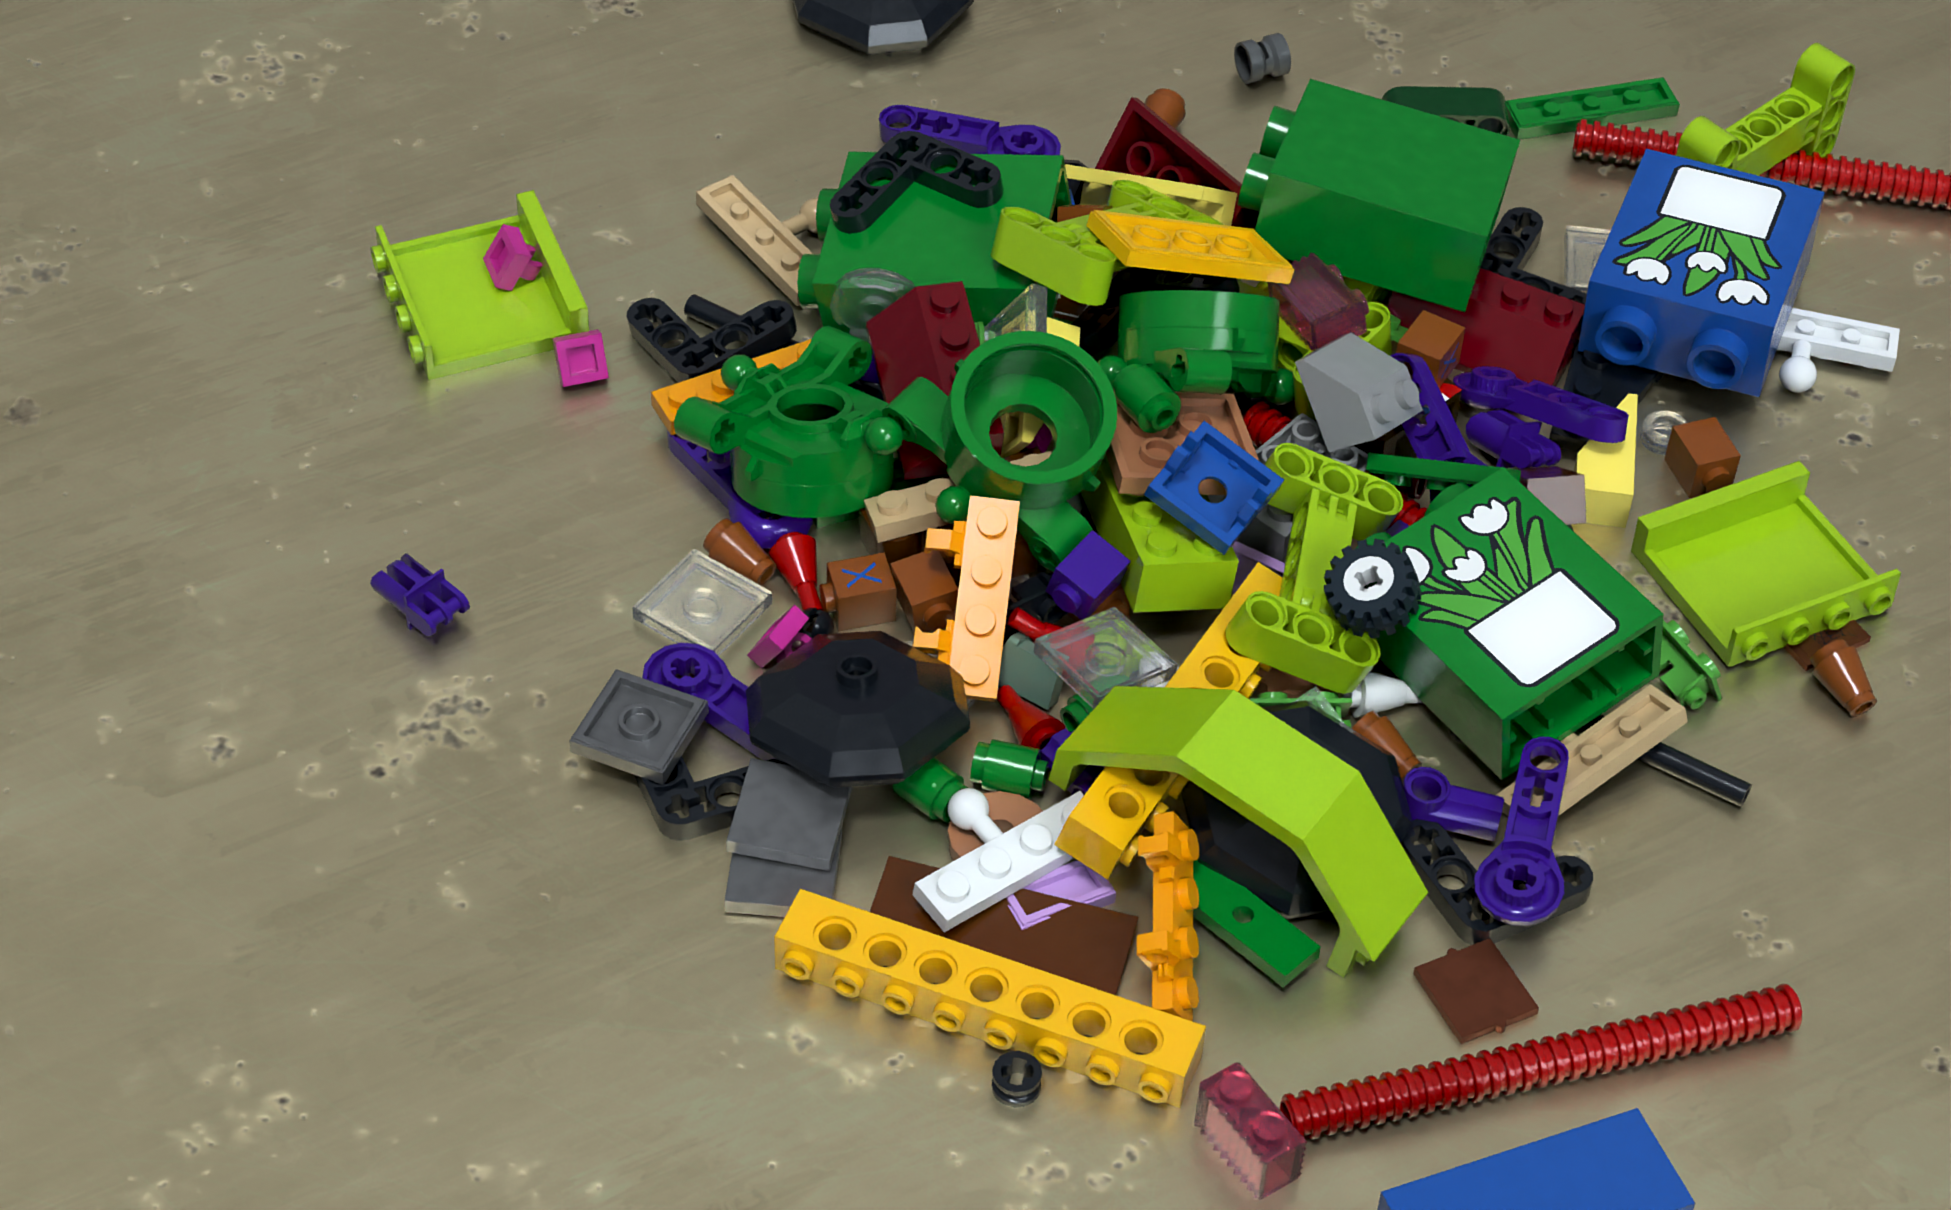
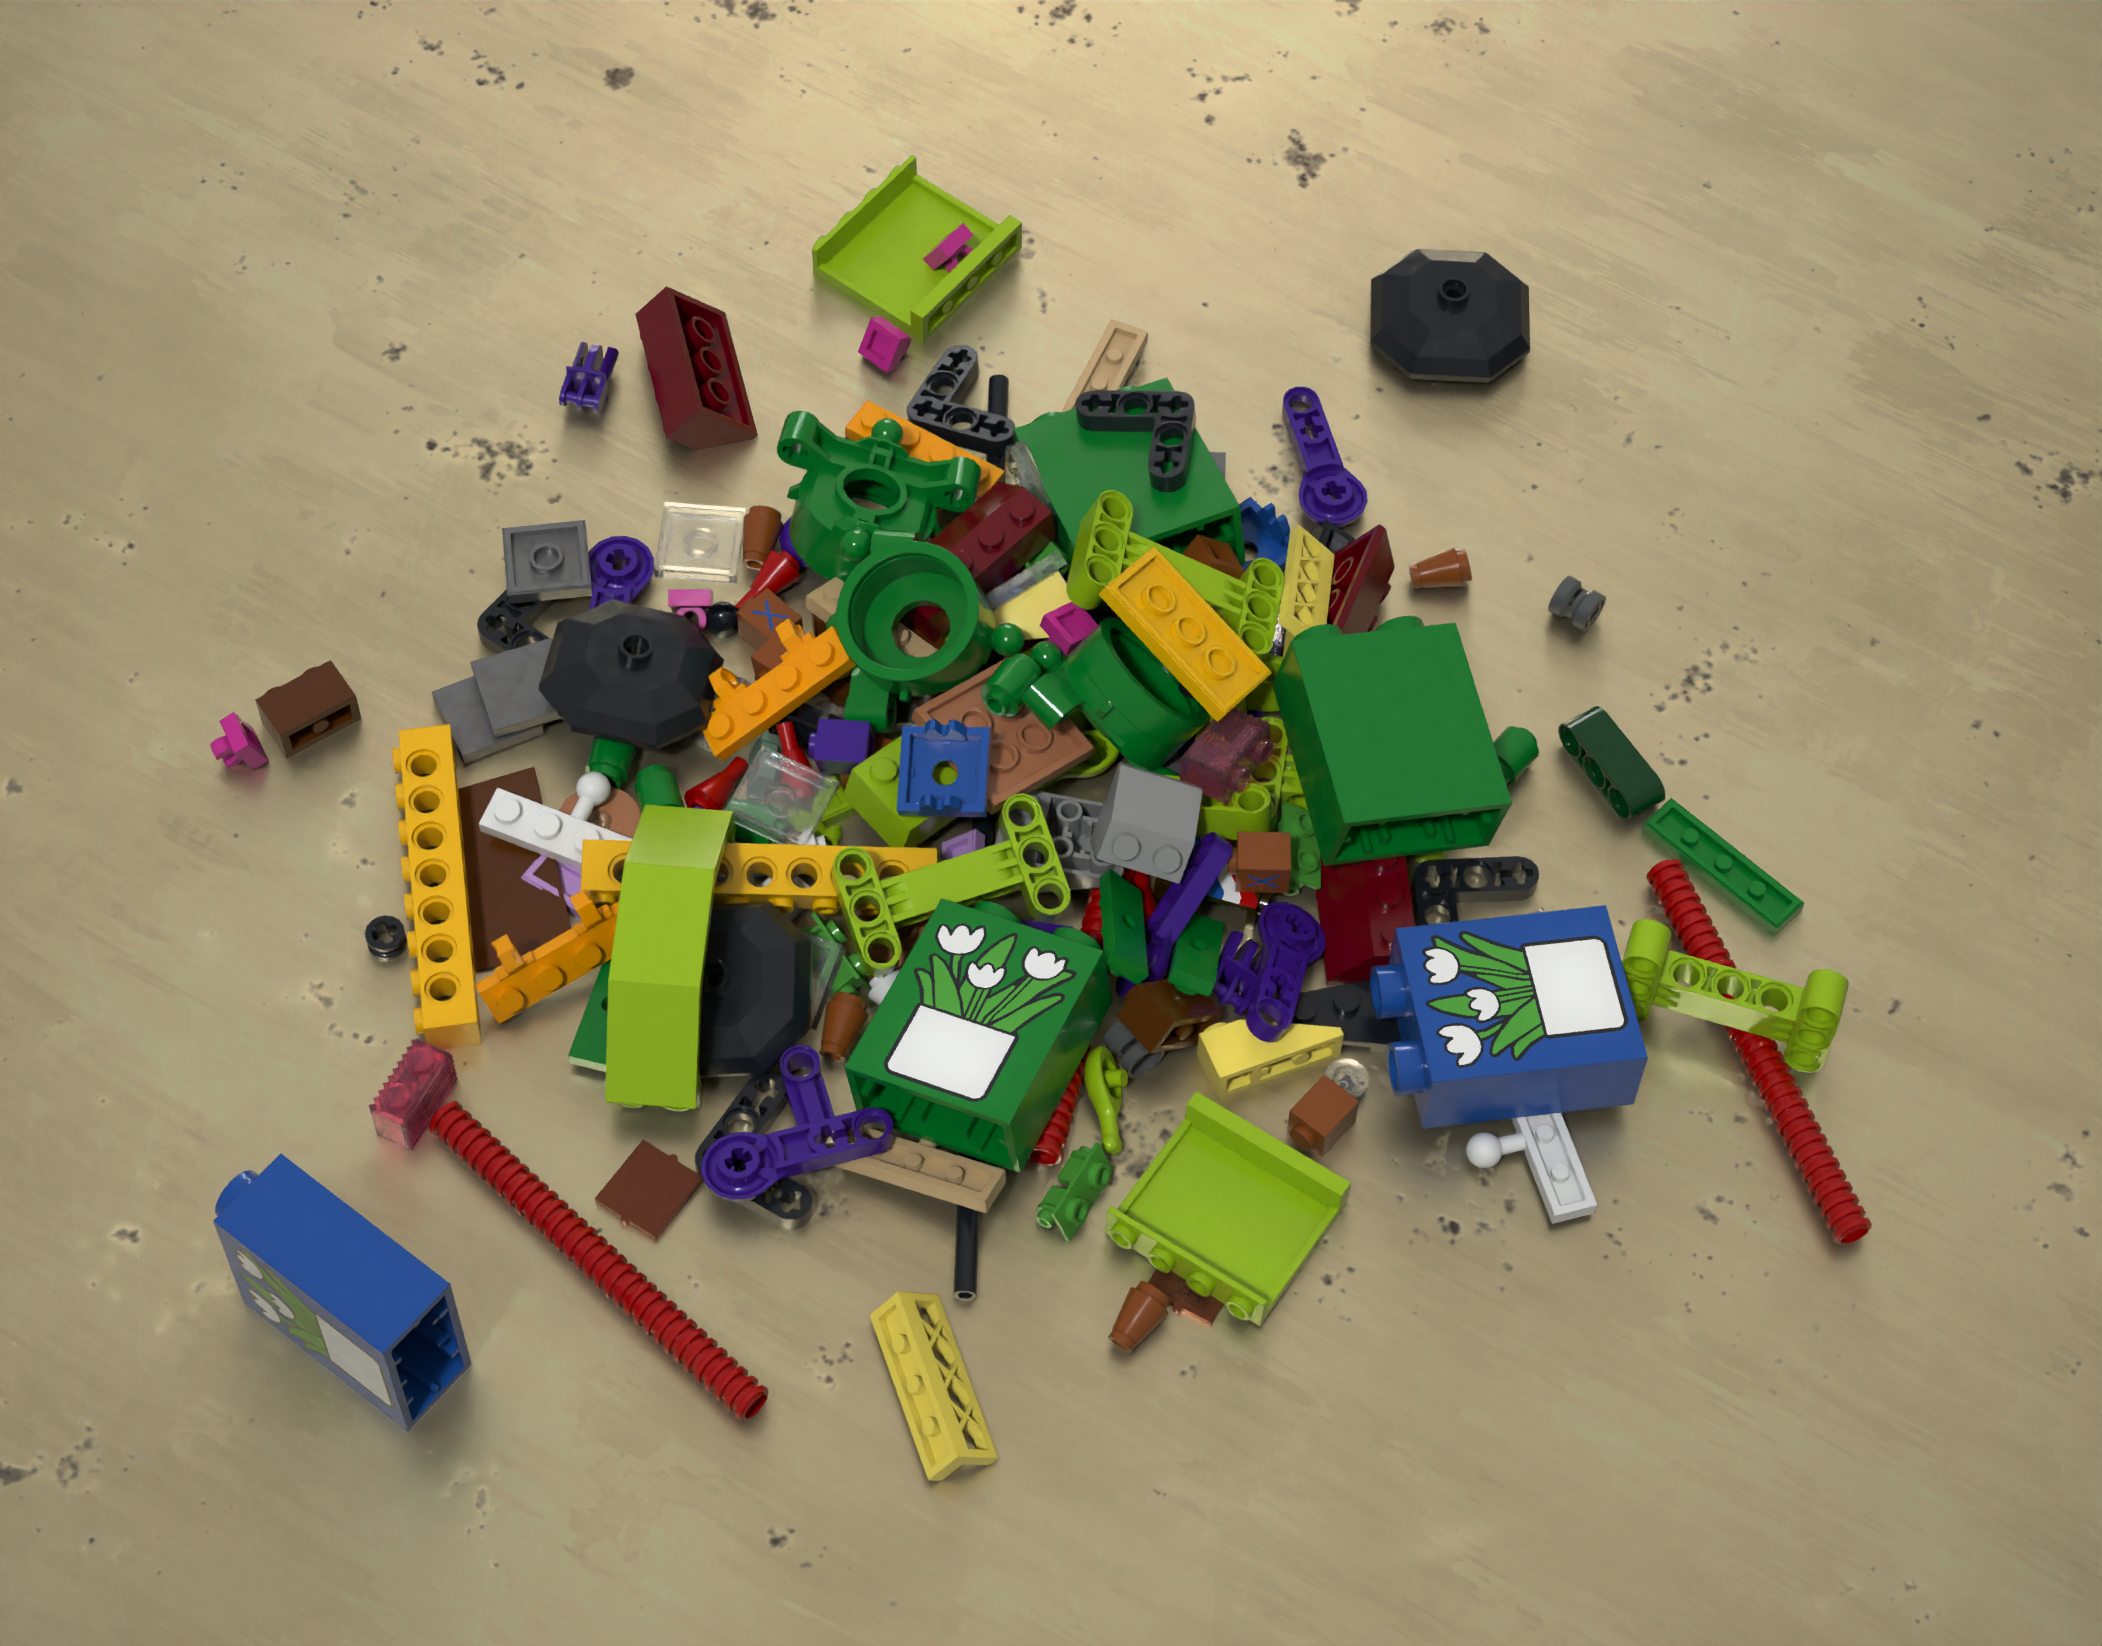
camera: 60 degrees right, 10 degrees up
black wheel [1324,539,1421,638] -> none
none -> dark pink tile [210,712,269,770]
none -> reddish brown brick [255,660,361,759]
none -> dark red slope [635,286,758,450]
none -> light yellow fence [870,1291,998,1481]
none -> dark pink tile [1040,602,1098,655]
none -> green tile [1168,913,1225,996]

